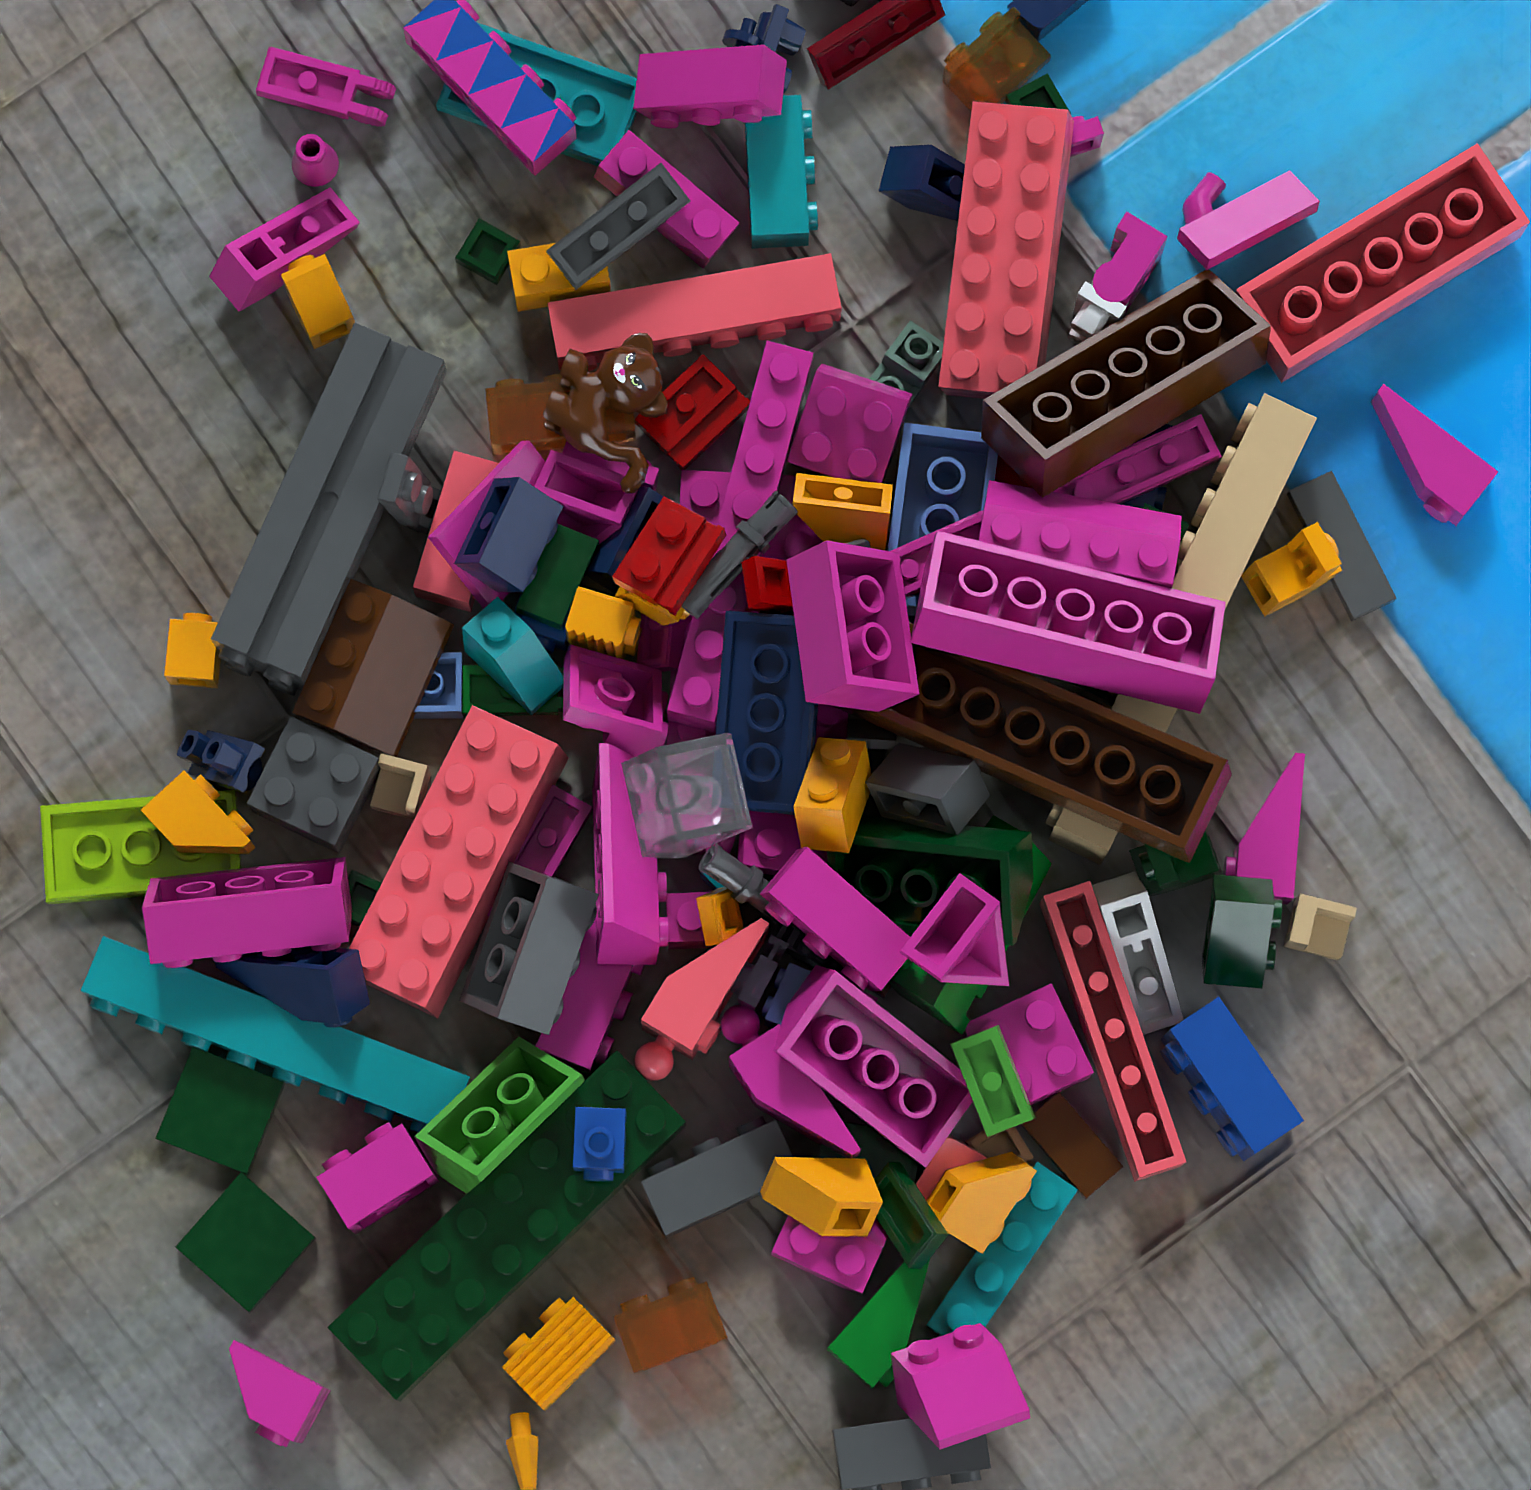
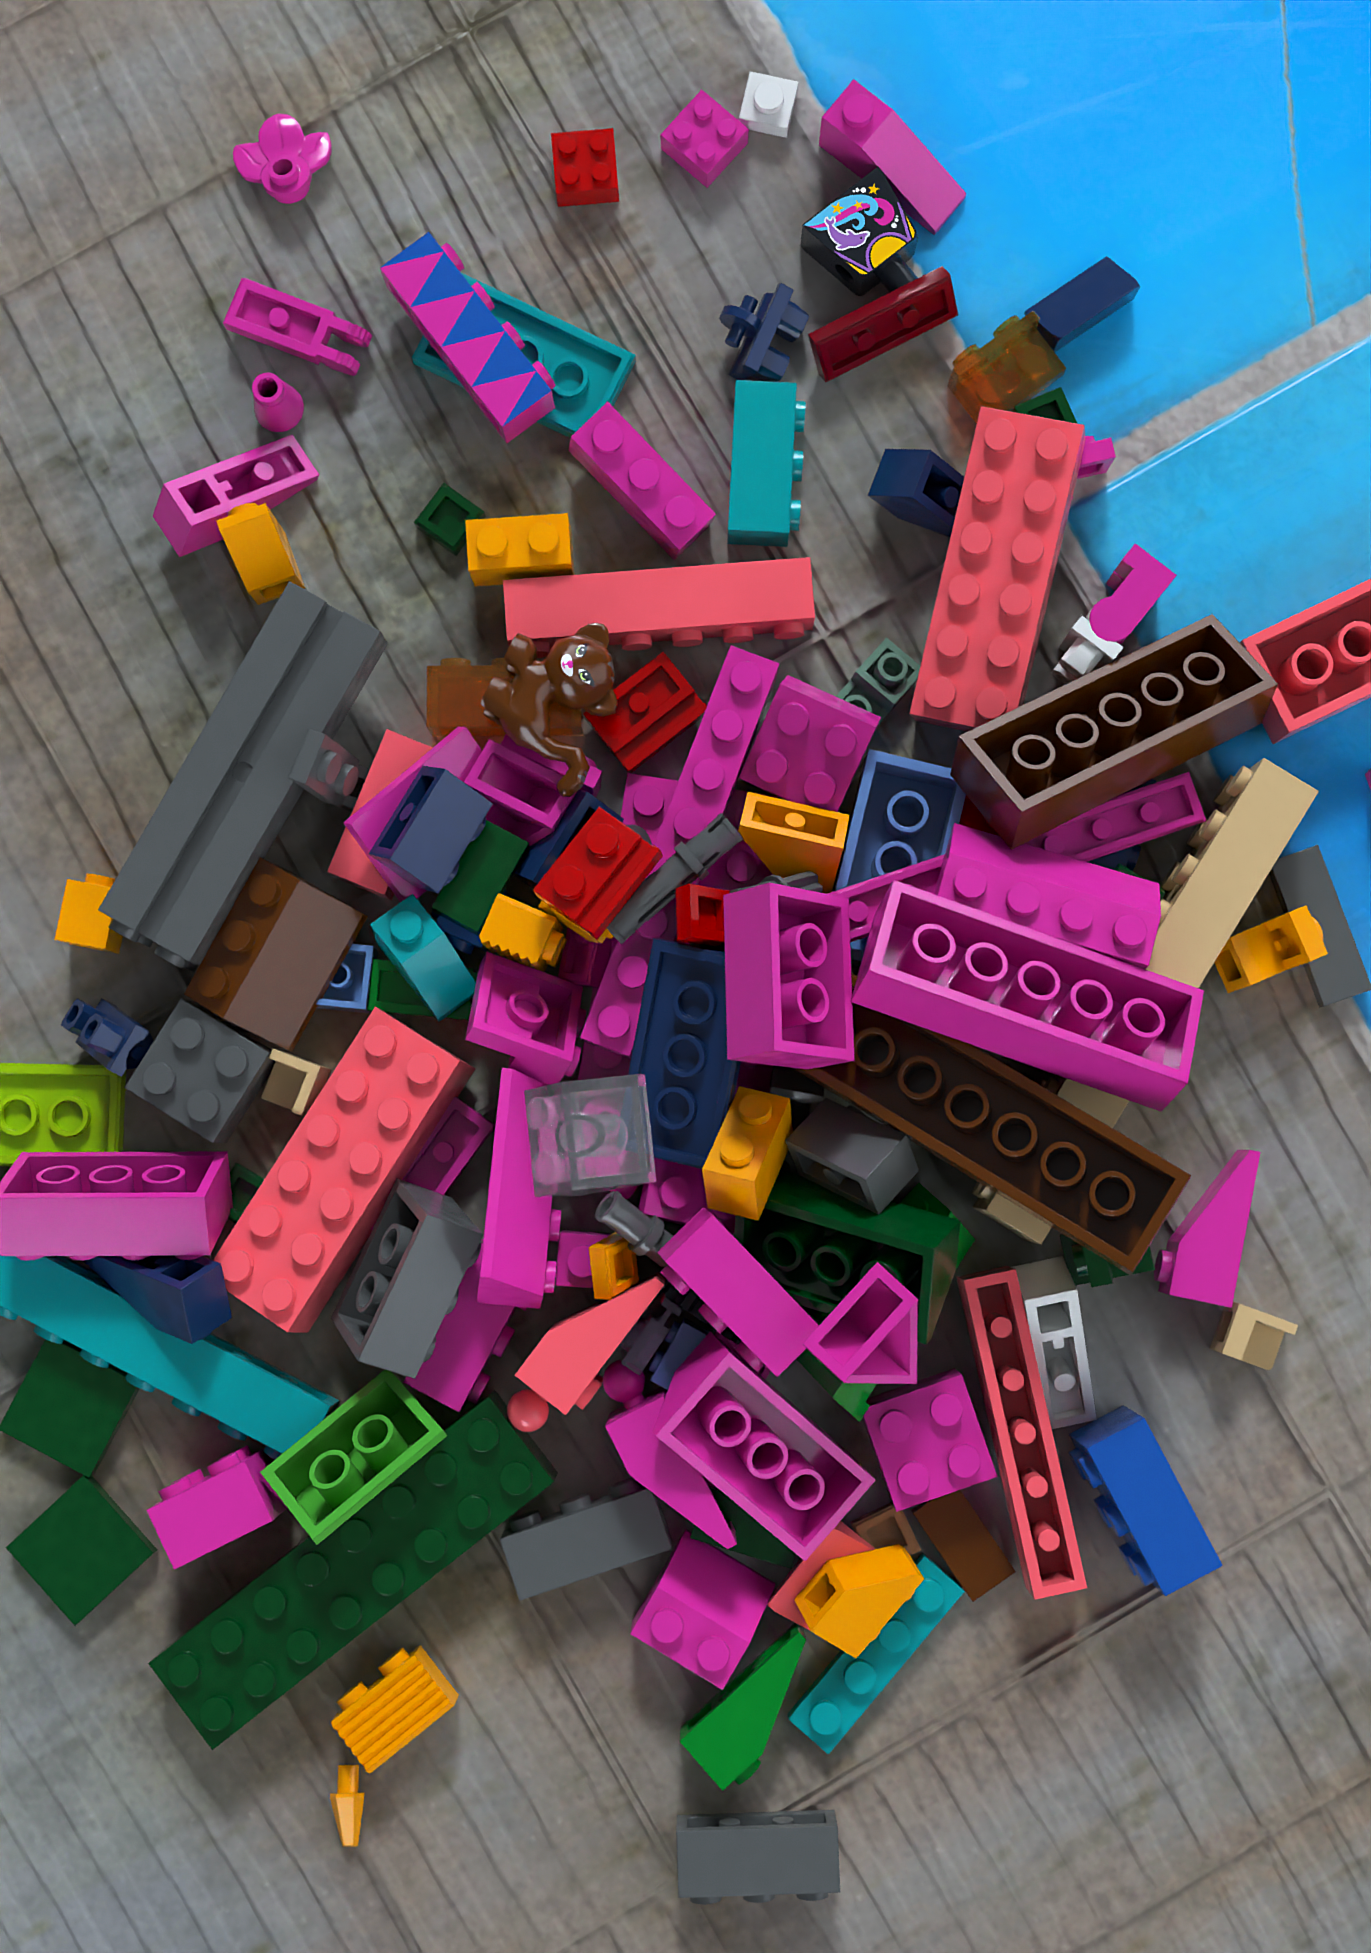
camera: 15 degrees right, 5 degrees up
light orange slope [141,770,256,854] -> none
dark pink slope [229,1340,331,1447] -> none
dark grey tile [546,163,690,291] -> none
blue brick [573,1107,627,1181] -> none
clear orange brick [613,1277,728,1374] -> none
dark pink brick [633,45,787,128] -> none
light orange slope [760,1157,883,1237] -> none
dark green tile [874,1161,949,1269] -> none
dark pink slope [891,1323,1030,1450] -> none
bright green plate [951,1024,1035,1137] -> none
tile [1177,170,1320,270] -> none
dark pink arm [1182,172,1226,225] -> none
dark green brick [1202,874,1282,989] -> none

